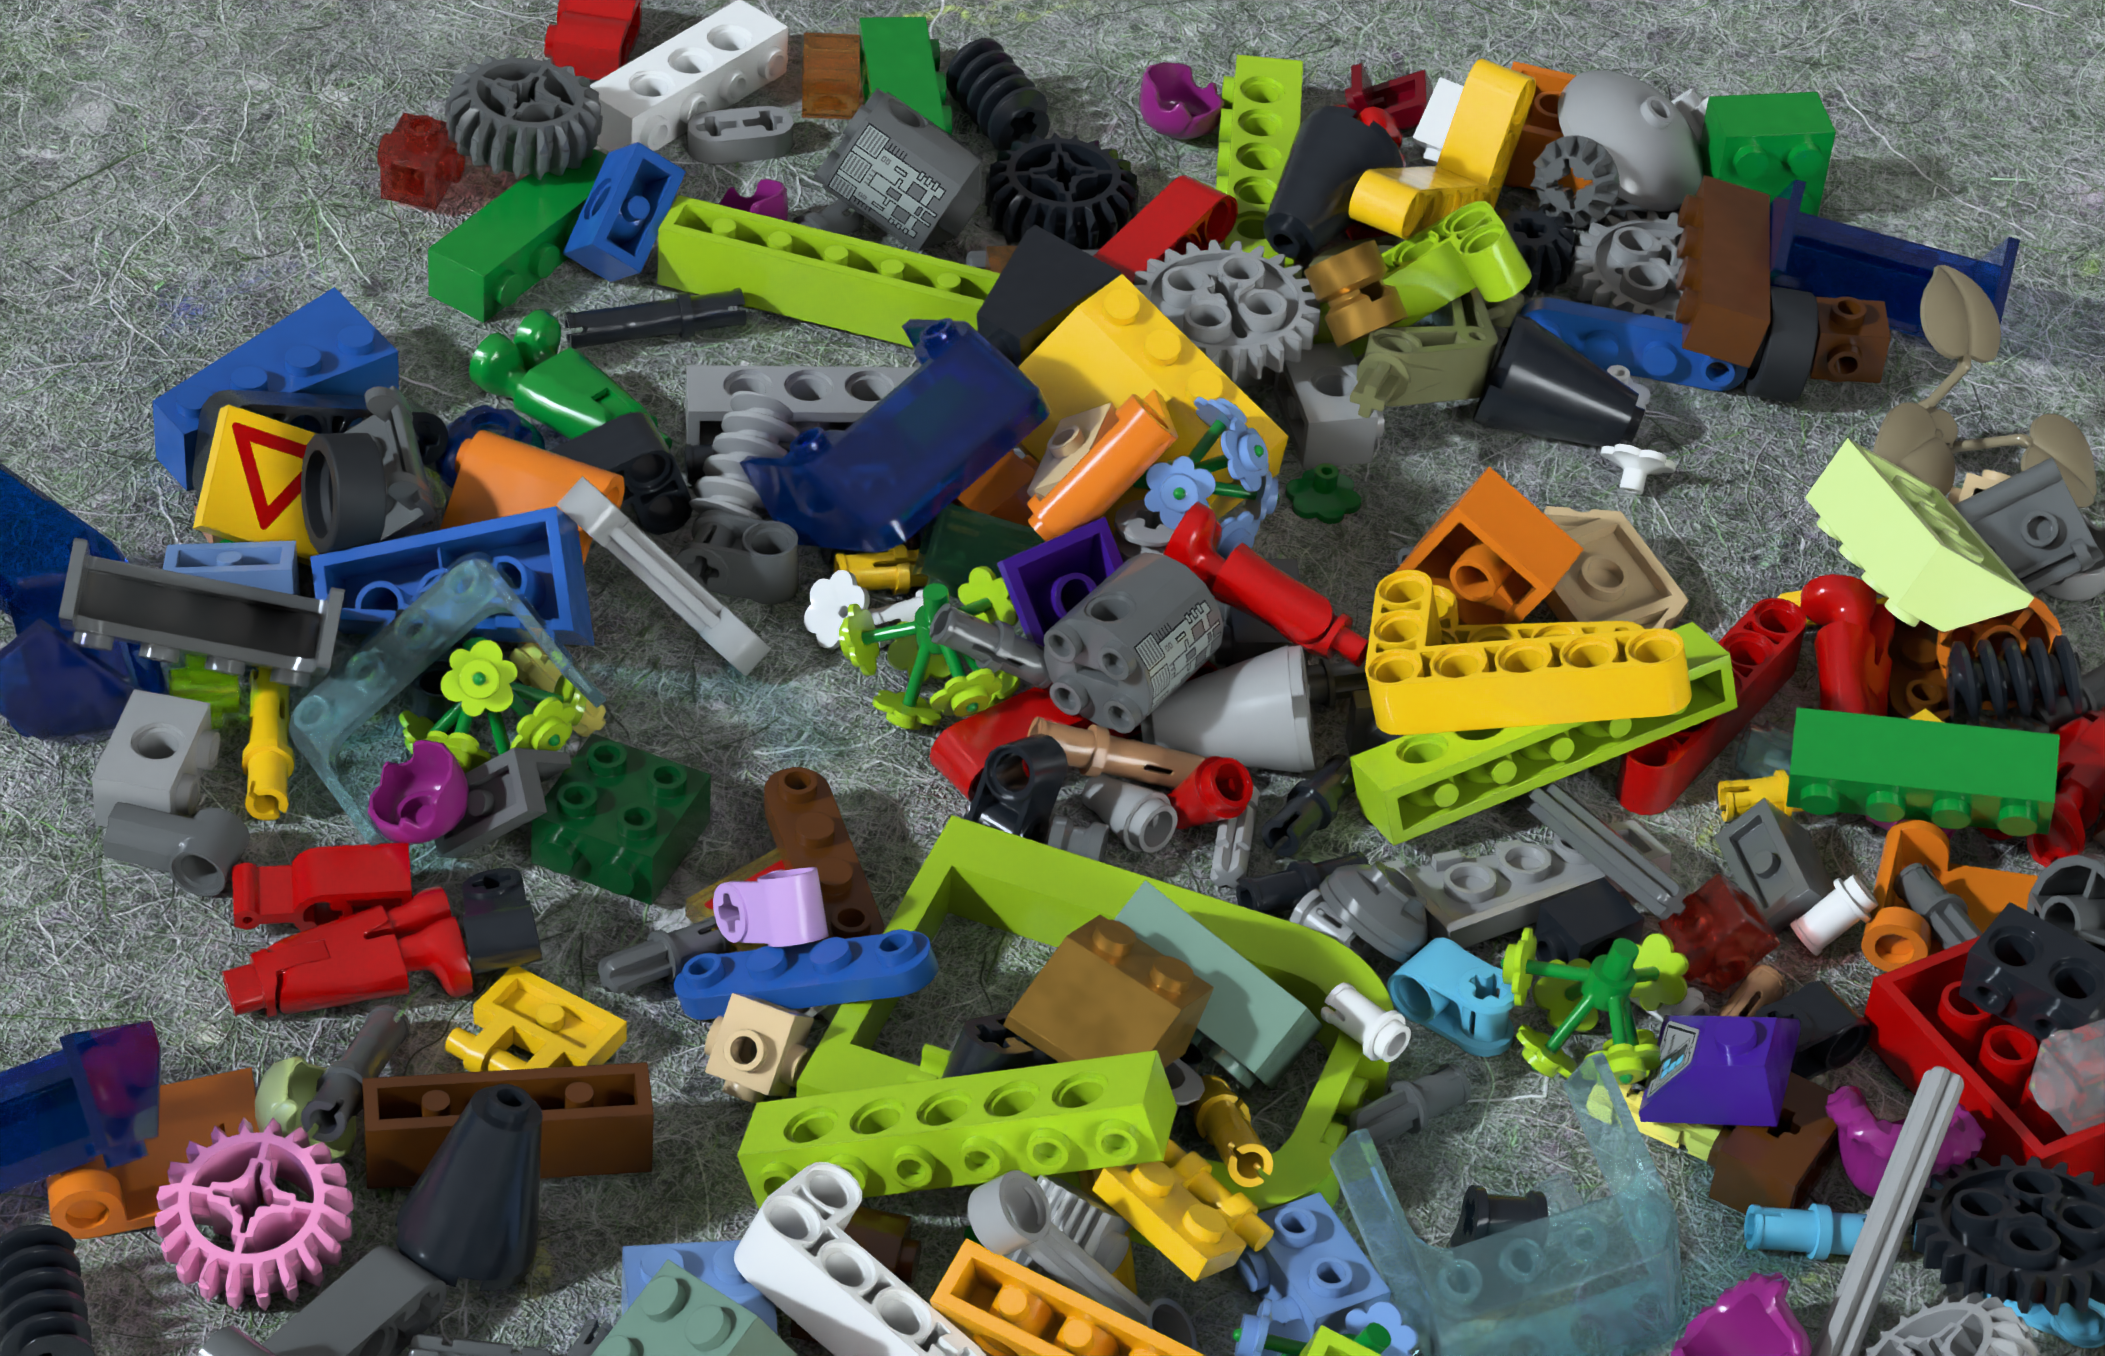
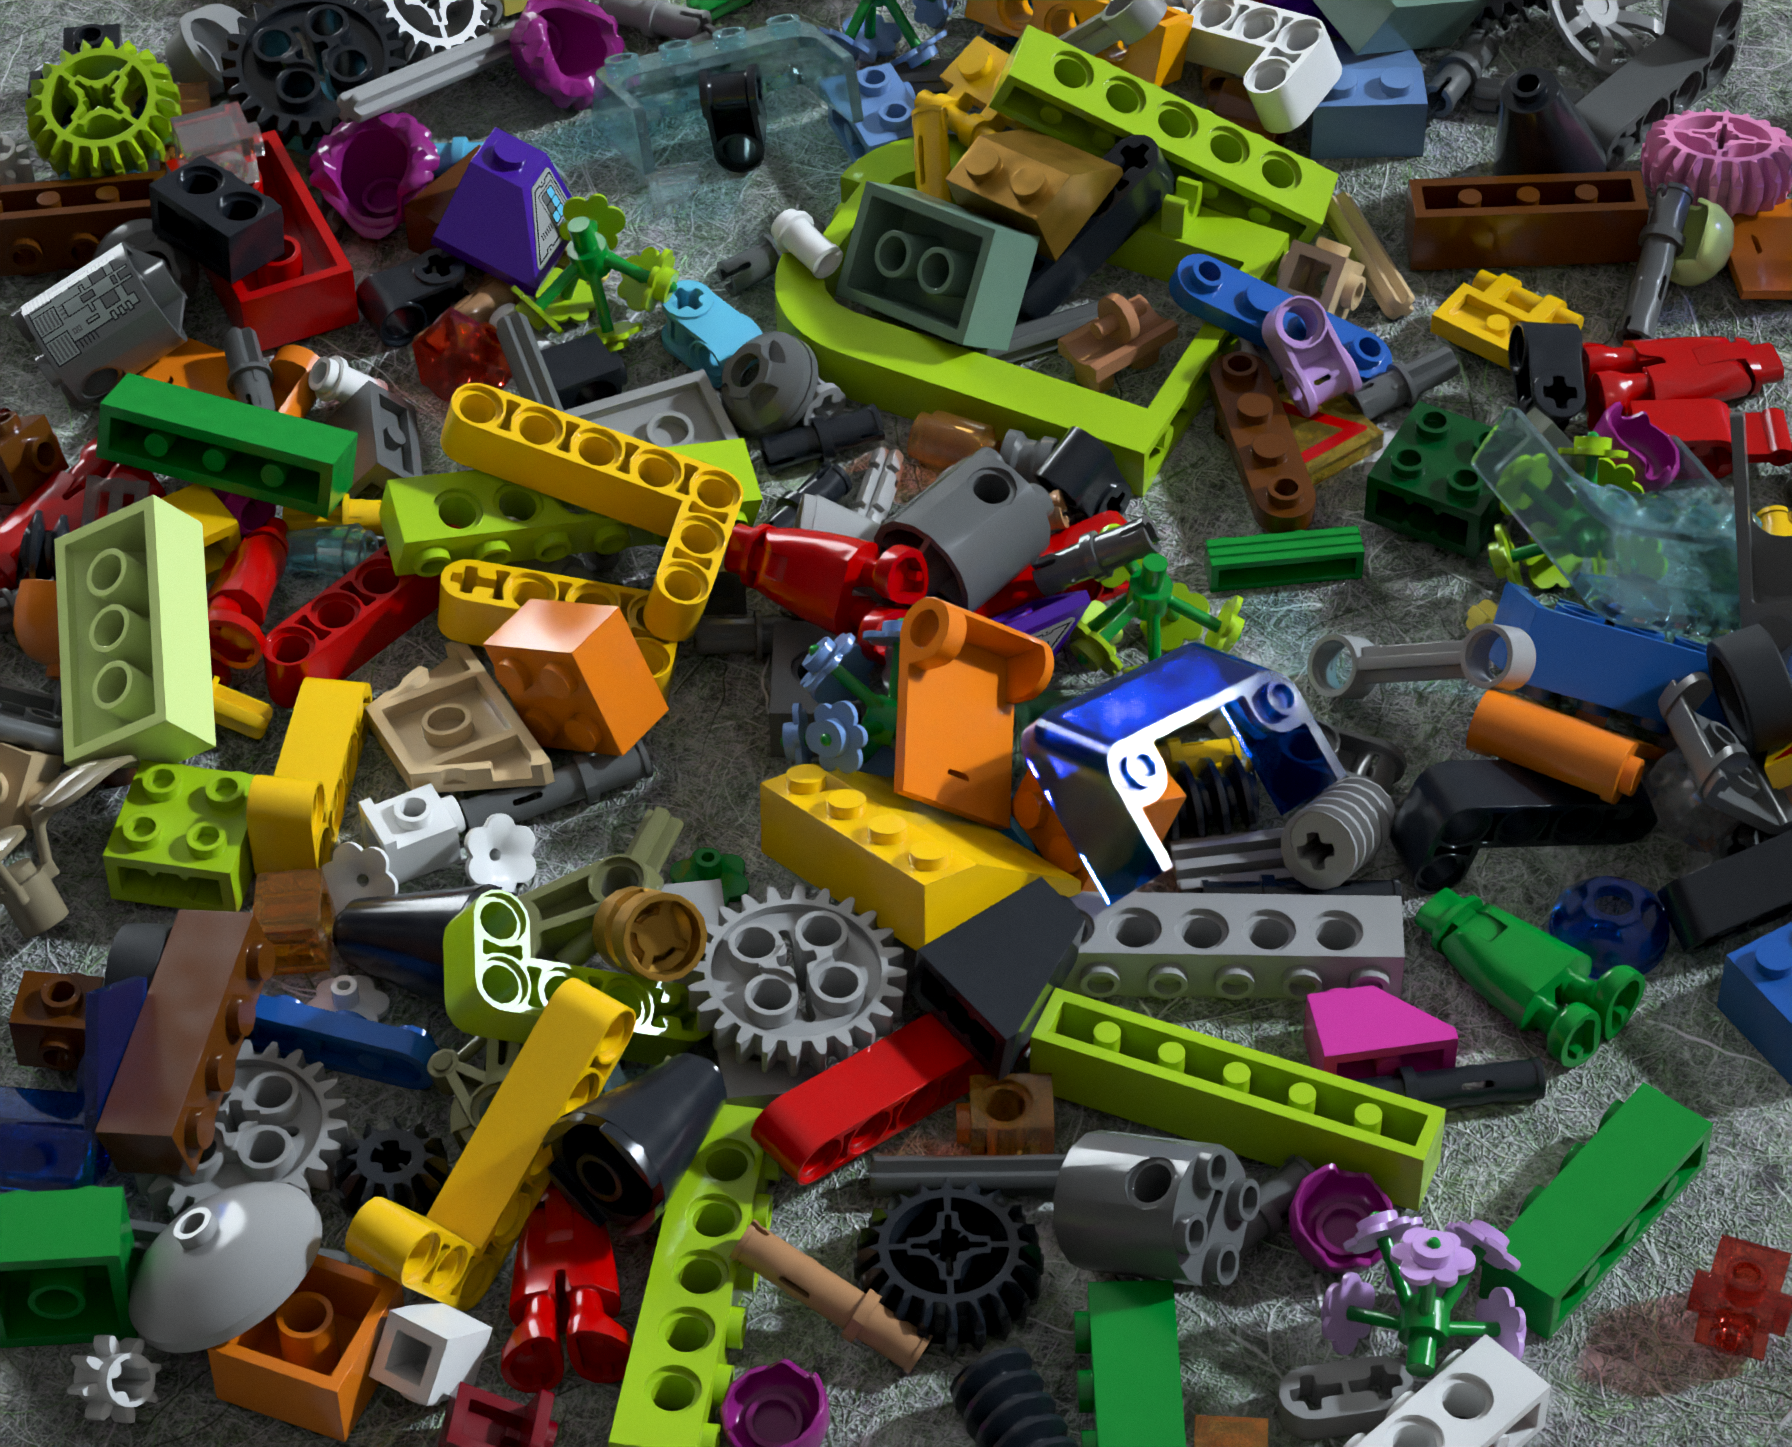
camera: 170 degrees left, 5 degrees up
dark grey gear [444,52,603,180] -> none
blue brick [562,142,686,282] -> none
tan plate [1027,402,1119,498] -> none
red cone [1167,756,1253,829] -> none
dark grey gear [1530,135,1620,228] -> none
none -> lime brick [103,759,255,912]
none -> yellow beam [246,677,372,882]
none -> clear orange brick [253,868,336,976]
none -> white brick [358,783,466,885]
none -> white plant [464,813,536,892]
none -> medium nougat pin [729,1219,933,1374]
none -> clear orange brick [907,410,1002,473]
none -> nougat hips [1058,293,1178,393]
none -> green piece [1204,526,1365,593]
none -> dark pink slope [1303,985,1459,1080]
none -> lavender plant [1321,1210,1526,1377]
none -> tan axle [1325,191,1415,320]

